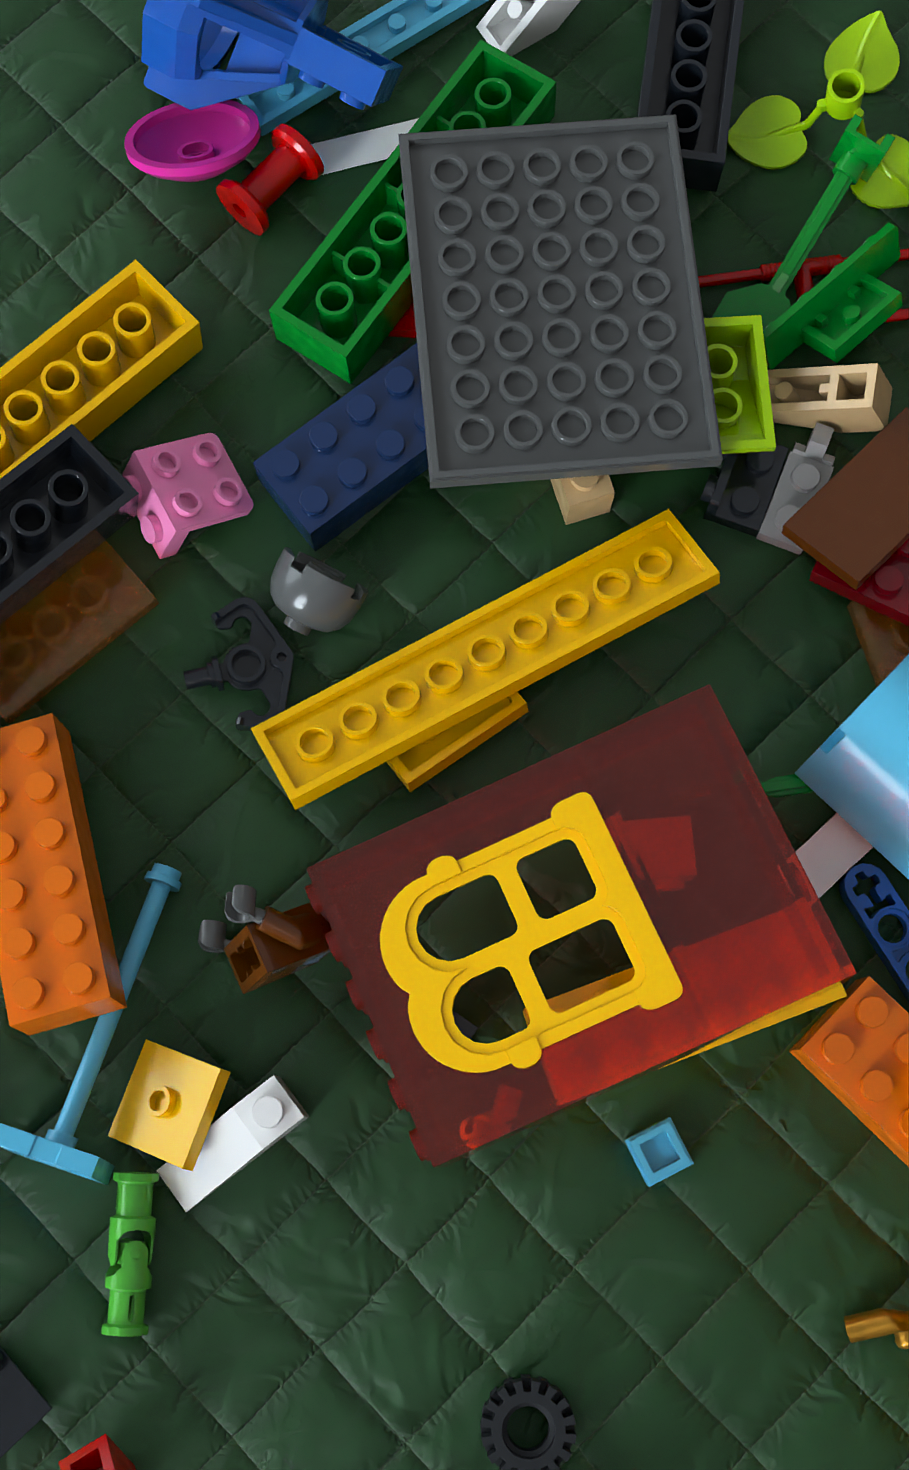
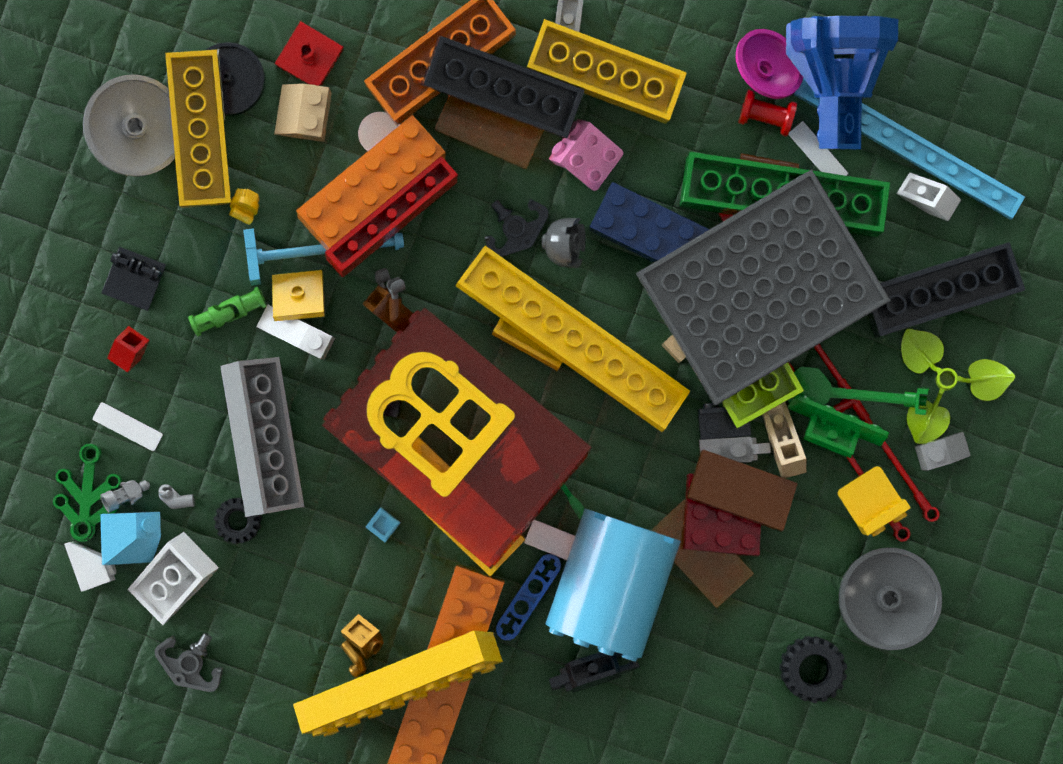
camera: 65 degrees right, 10 degrees up
none -> light grey brick [220,357,304,517]
none -> red brick [325,156,458,278]
none -> pearl gold bracket [341,614,384,660]

